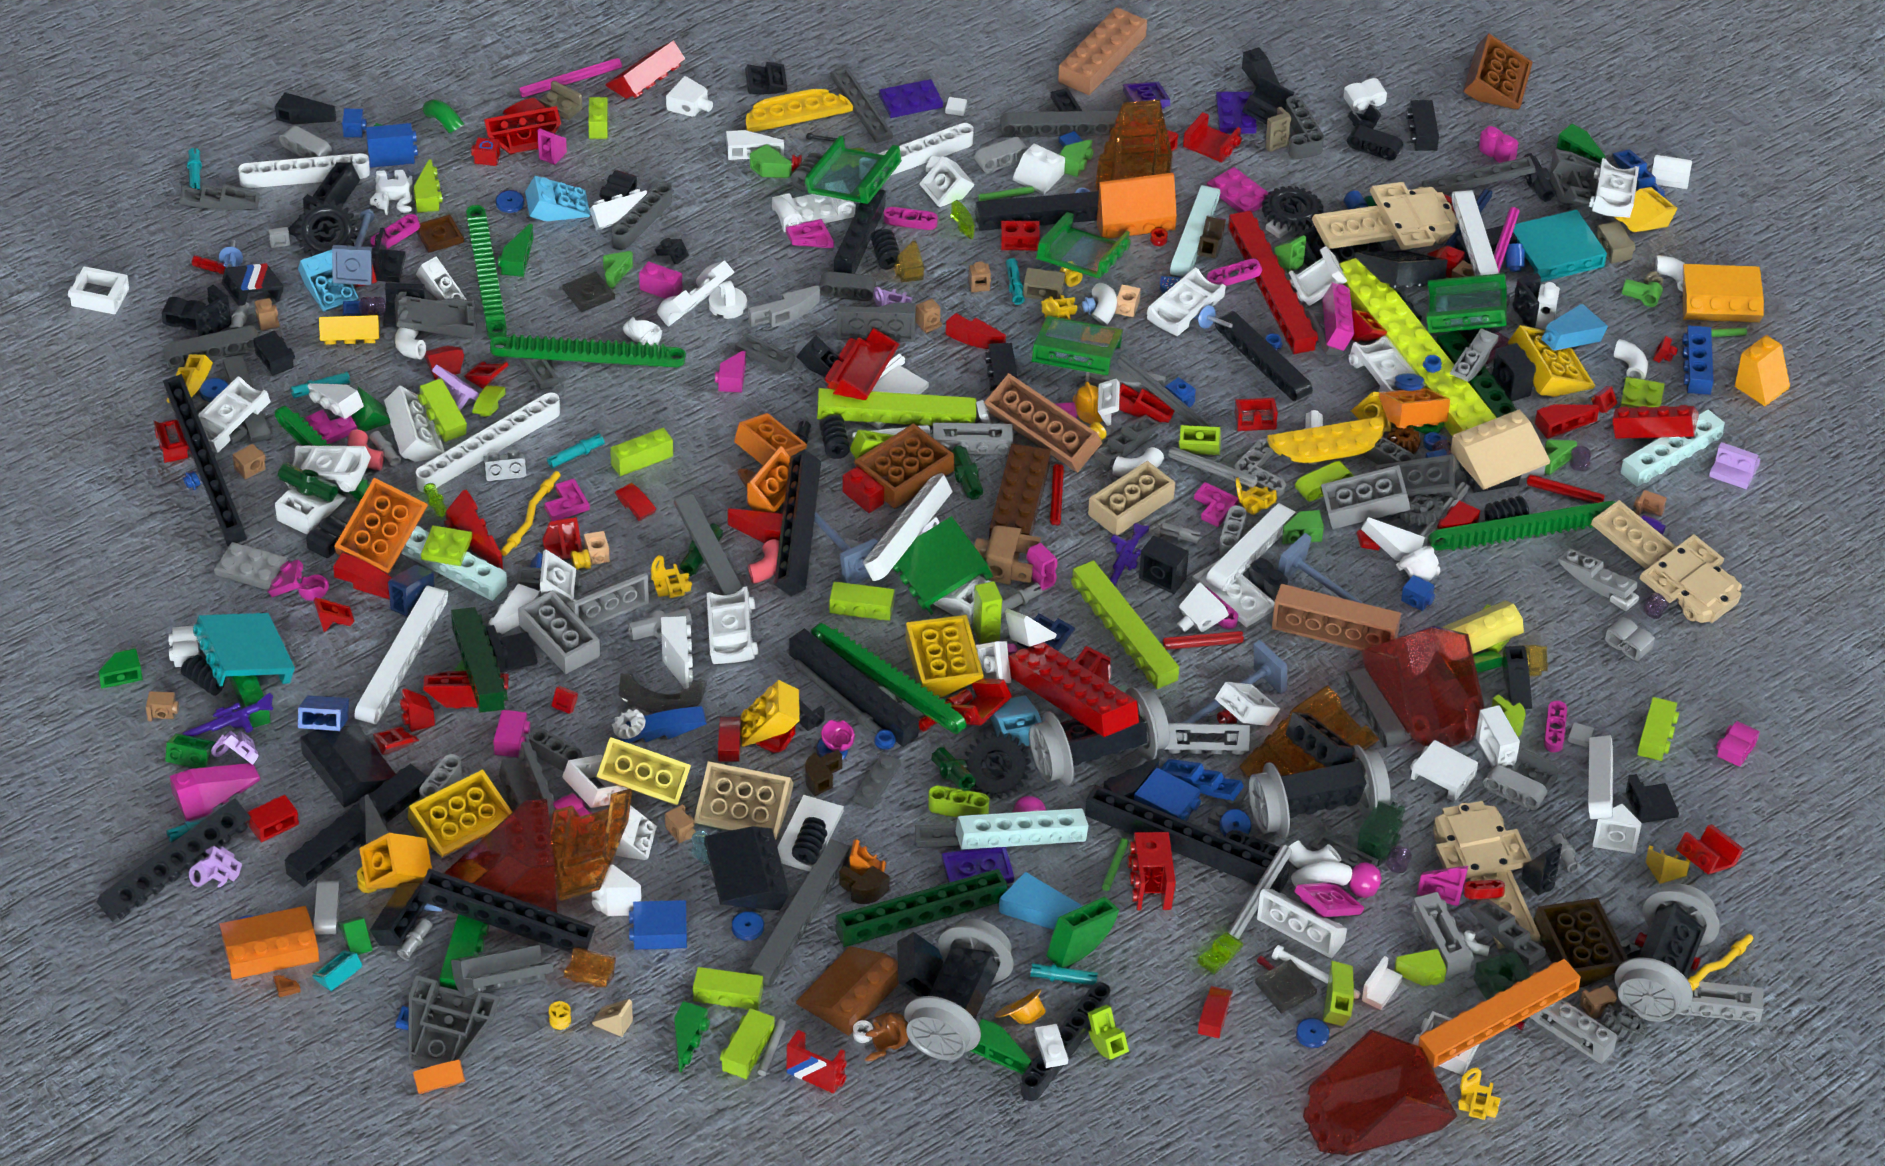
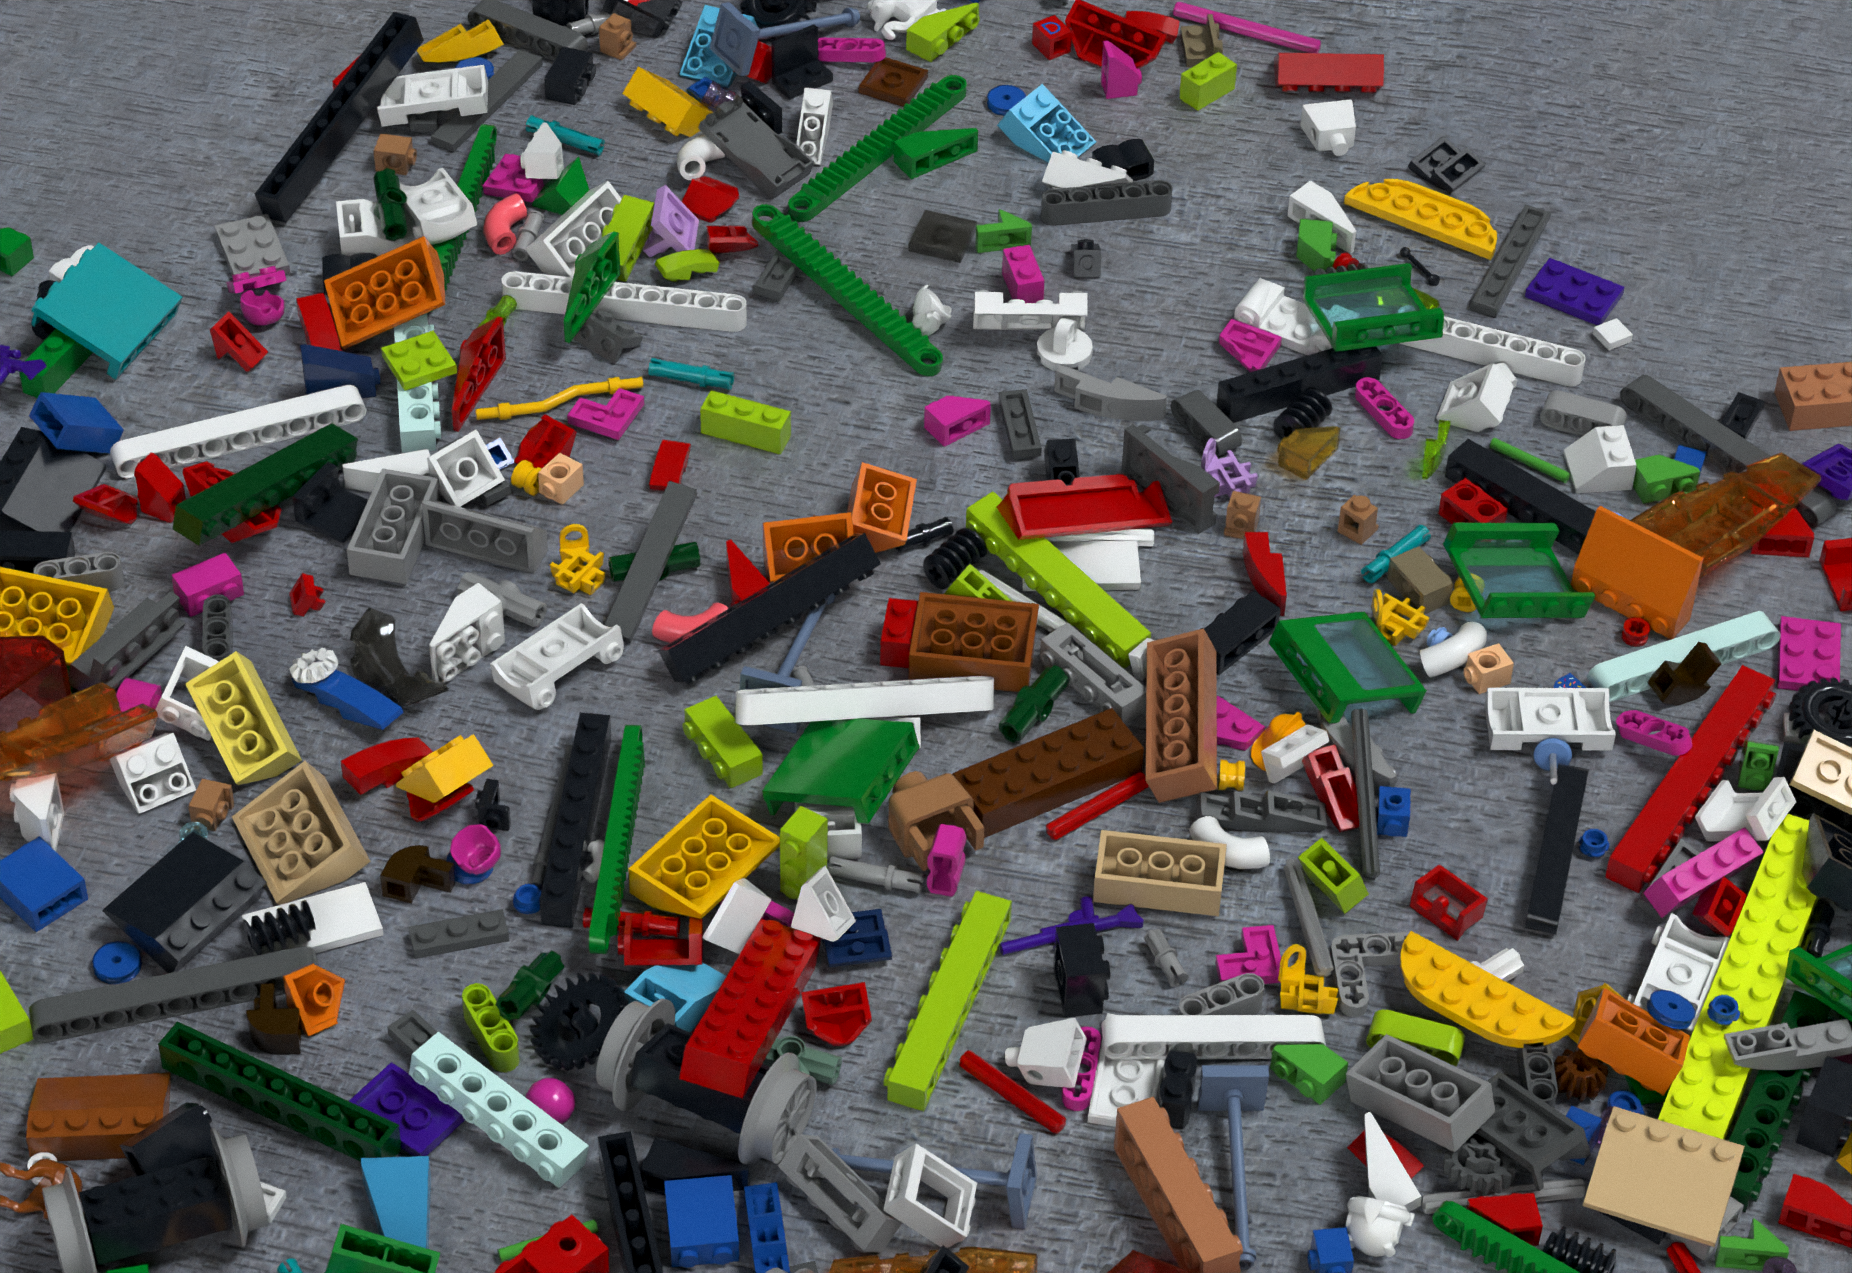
camera: 50 degrees right, 0 degrees up
none -> green wedge [564,231,620,343]

